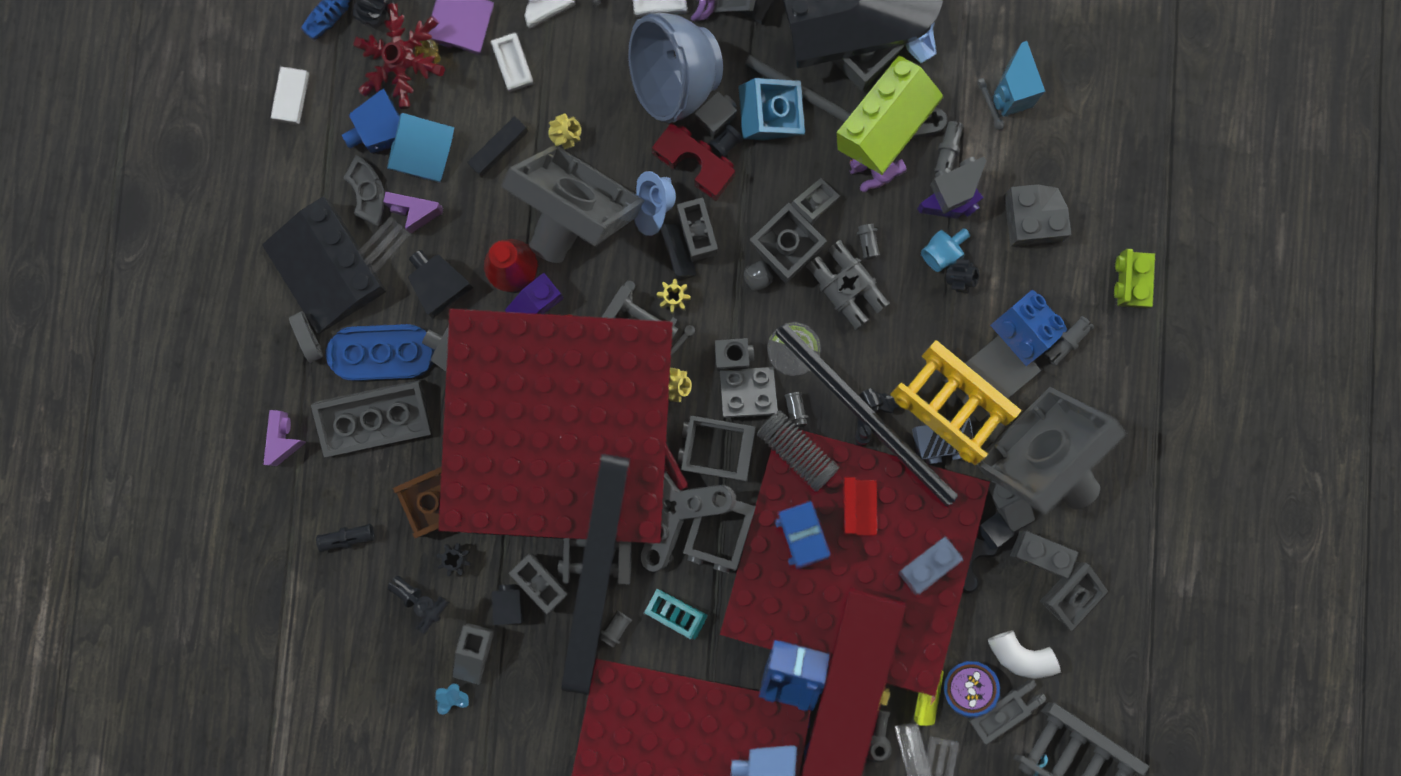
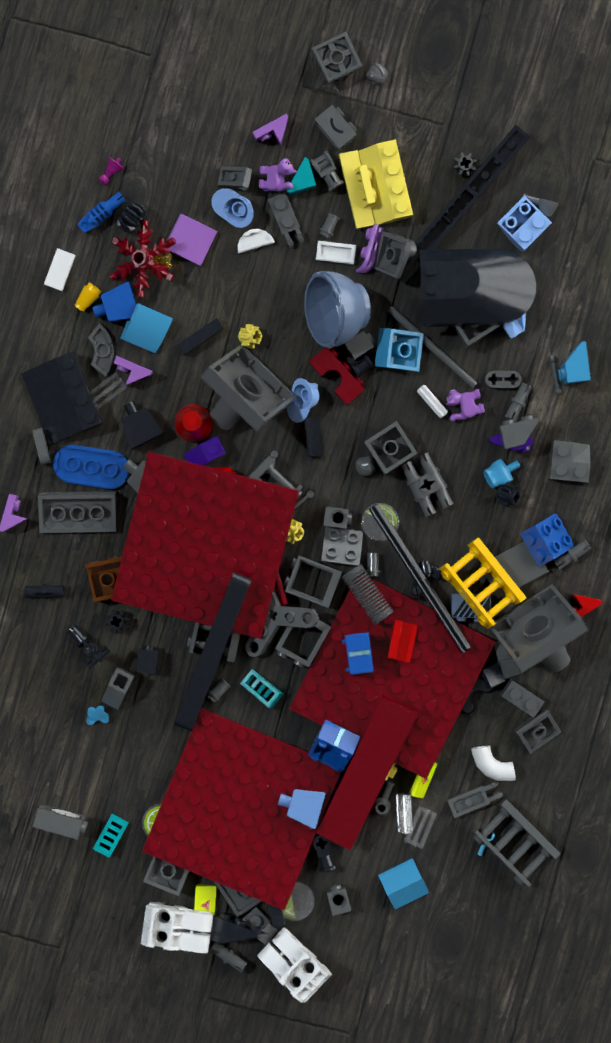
camera: 10 degrees right, 5 degrees up
white tile [491,33,534,92] -> none
dark grey brick [509,554,570,614] -> none
light yellow gear [657,279,690,314] -> none
dark grey brick [677,197,718,262] -> none
dark grey slope [791,178,840,225] -> none
lime slope [837,56,943,175] -> none
dark grey pin [856,224,880,259] -> none
sand blue brick [898,537,963,595] -> none
tile [944,661,1000,718] -> none
none -> yellow cone [75,282,101,312]
none -> white axle [417,385,448,418]
none -> red slope [572,594,602,617]

